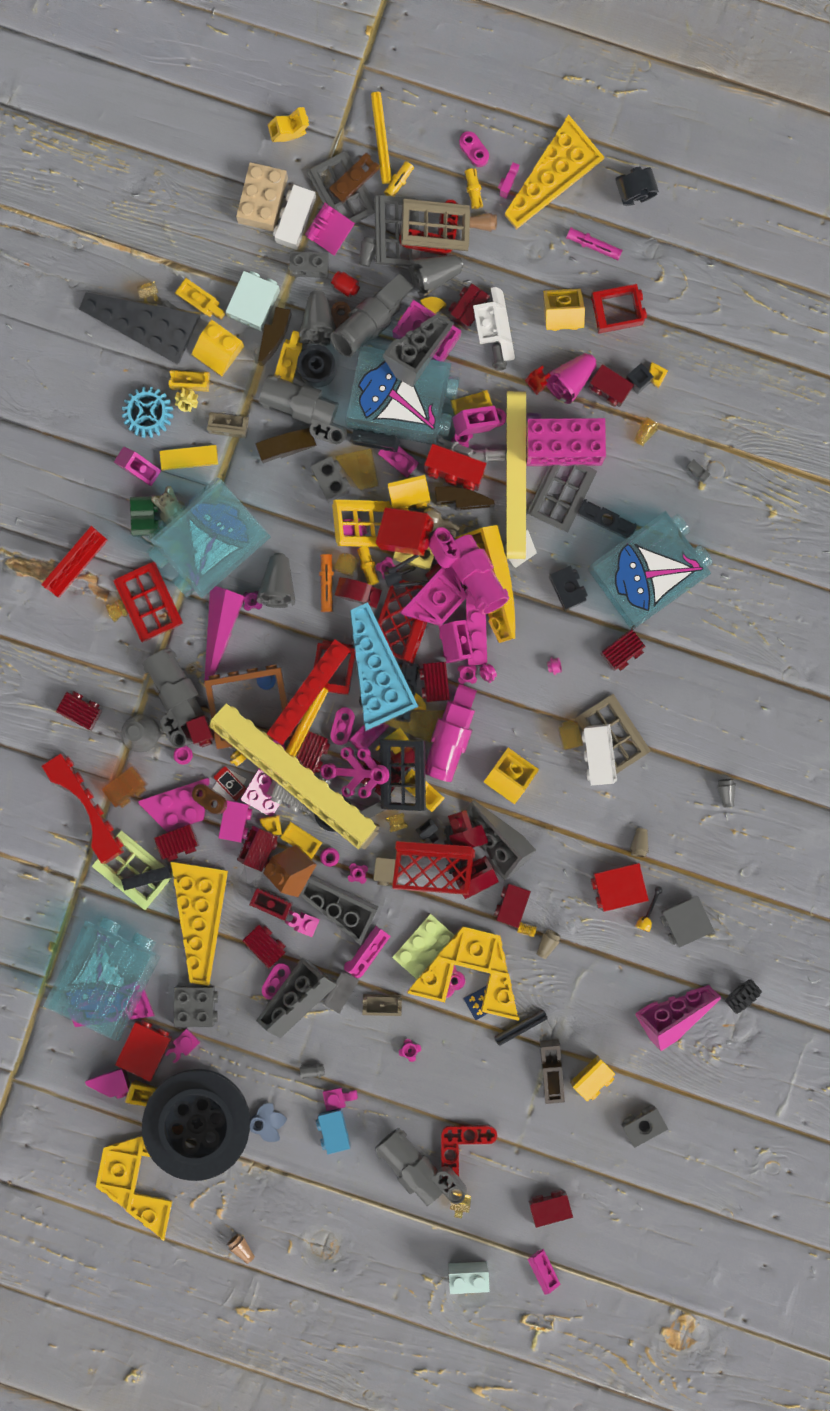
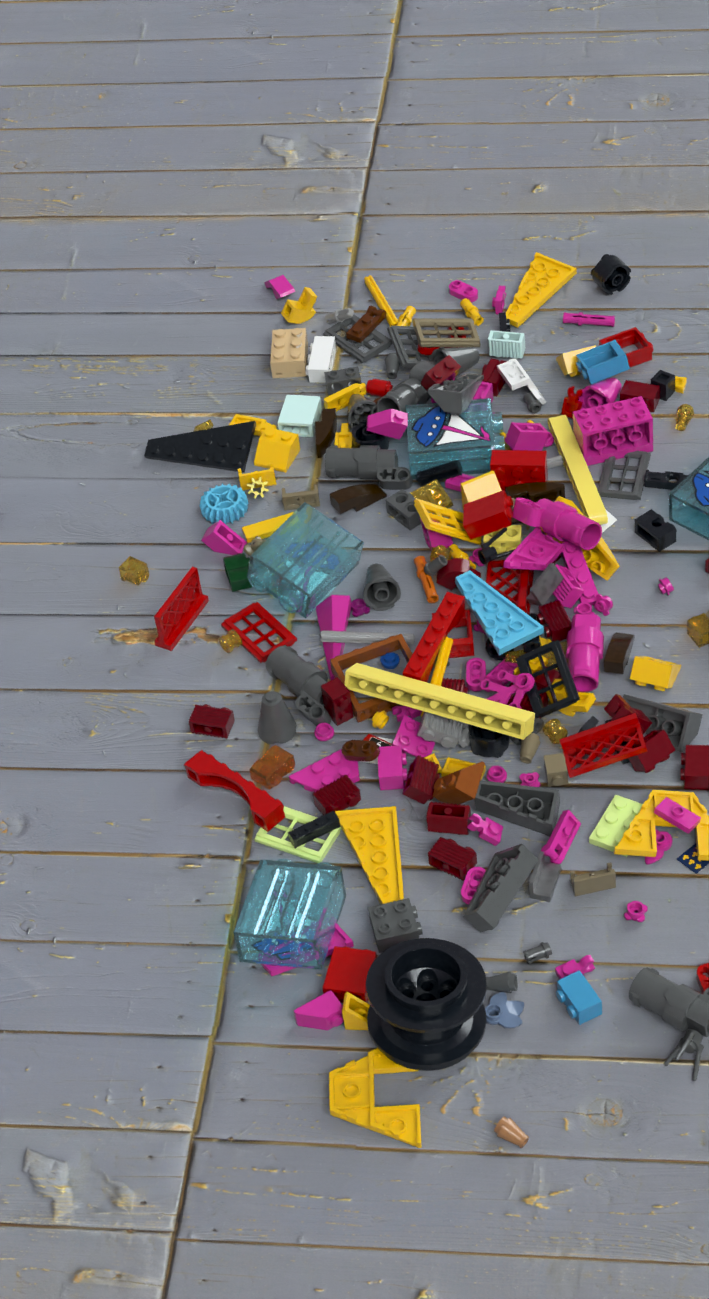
camera: 10 degrees left, 40 degrees down
dark pink hinge [305,203,355,256] -> none
medium nougat cone [470,212,497,232] -> none
none -> clear yellow brick [119,556,149,585]
none -> dark pink slope [264,275,295,299]
none -> light grey axle [320,631,415,645]
none -> yellow hinge [324,383,367,412]
none -> light grey axle [325,308,354,324]
none -> dark pink slope [367,409,408,440]
none -> dark red brick [420,355,461,391]
none -> dark grey pin [424,555,448,576]
none -> dark grey cone [486,972,518,993]
none -> light aqua brick [488,330,526,359]
none -> black plate [499,312,511,332]
none -> flat silver panel [526,563,564,606]
none -> dark azure window [576,340,630,384]
none -> dark brown slope [604,632,635,674]
none -> dark pink plate [654,797,701,834]
none -> dark grey plant [664,1029,704,1081]

